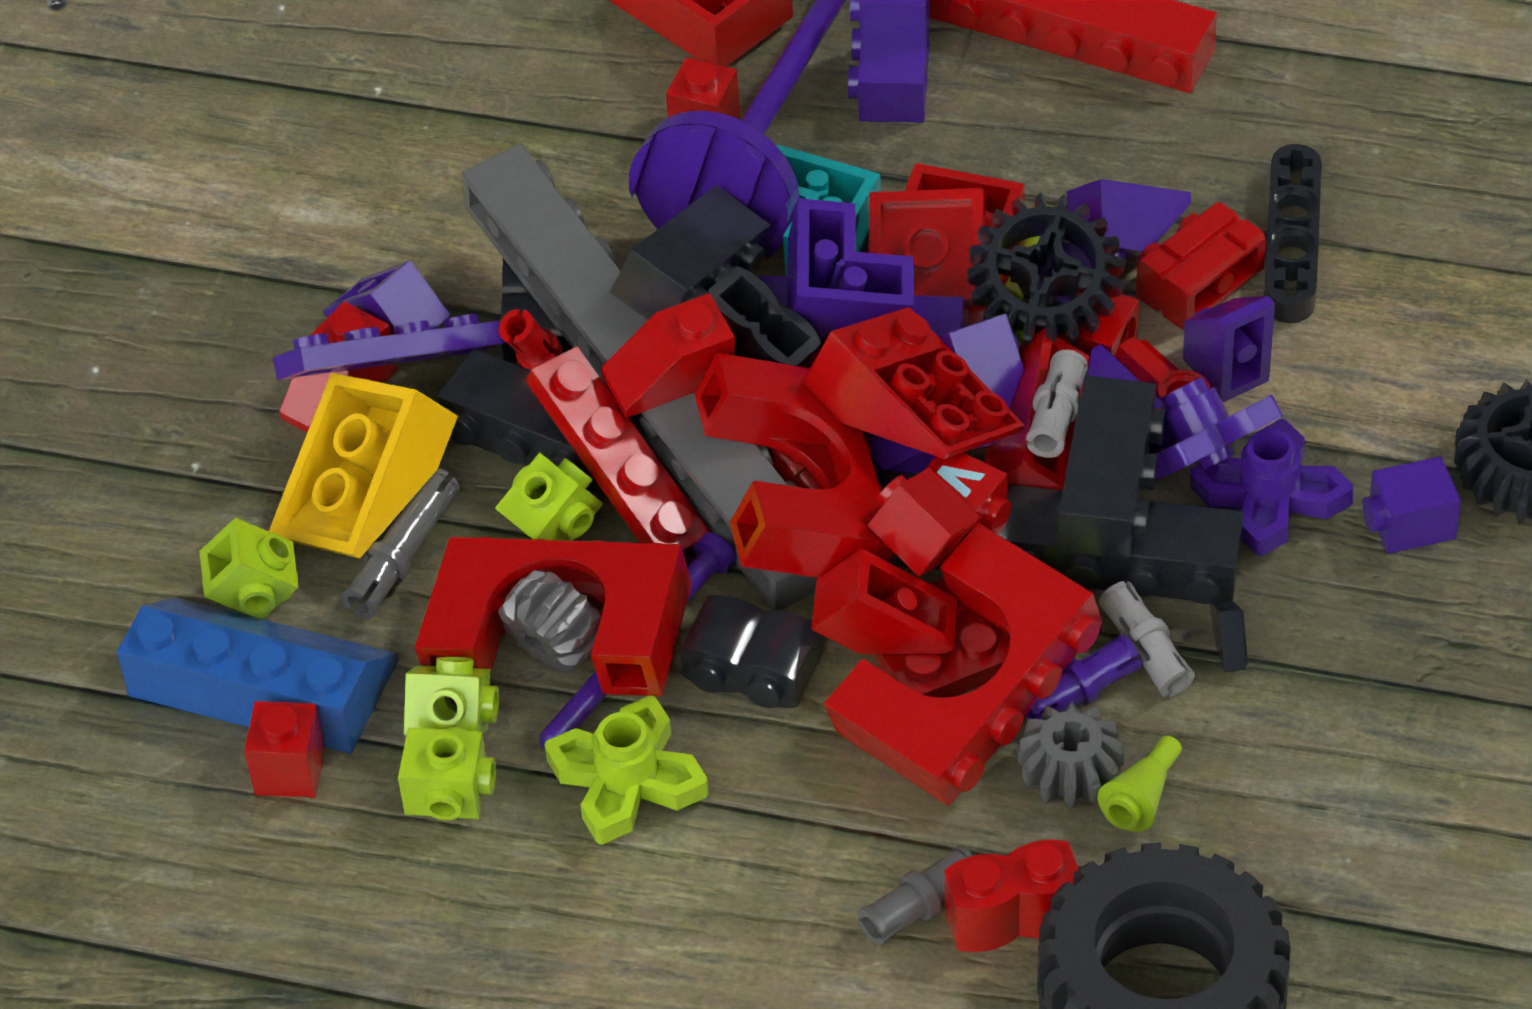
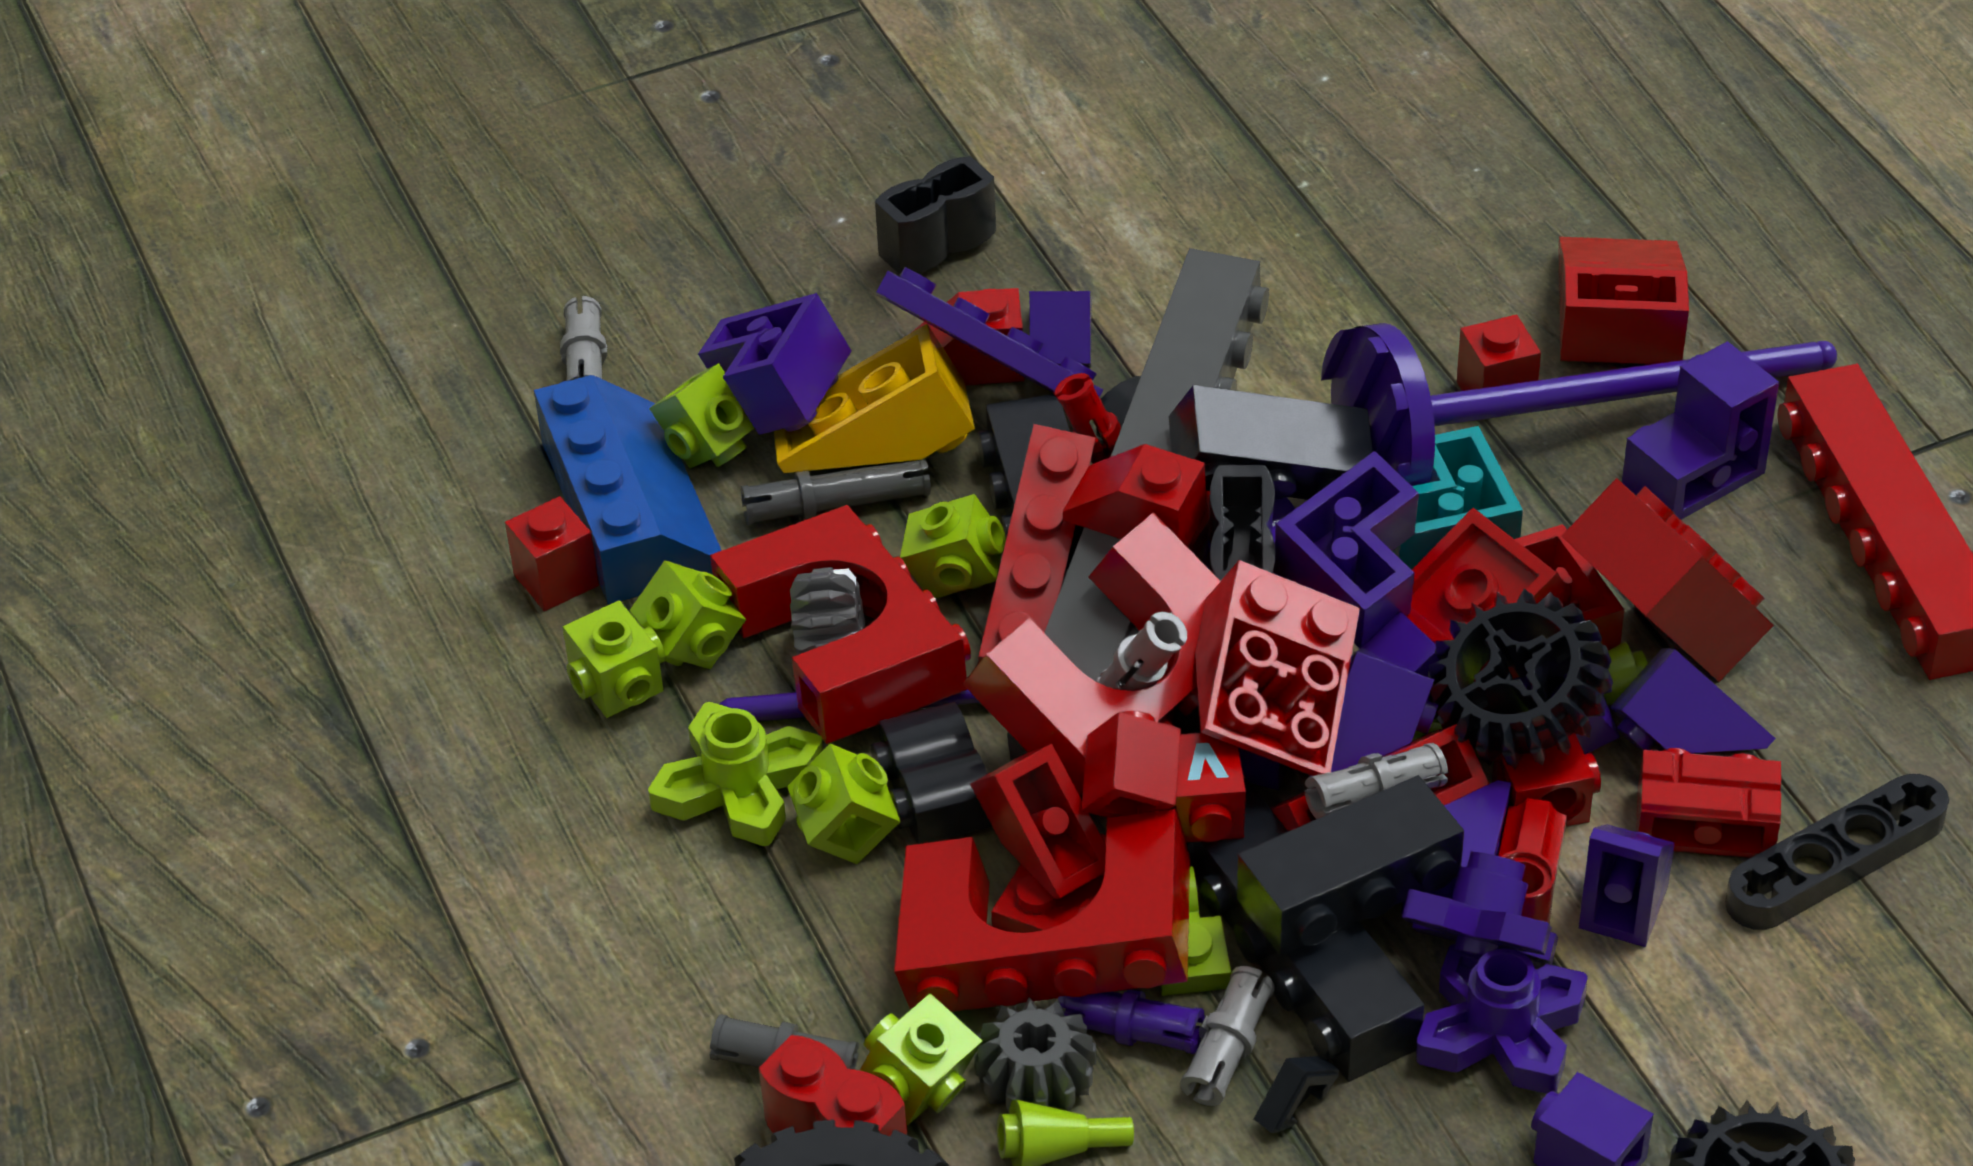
camera: 50 degrees right, 5 degrees down
none -> light grey pin [560,296,607,381]
none -> dark purple brick [698,293,852,435]
none -> lime brick [787,743,901,864]
none -> lime brick [860,993,983,1125]
none -> black brick [875,156,996,275]
none -> light grey pin [1096,612,1187,691]
none -> red brick [1561,478,1774,682]

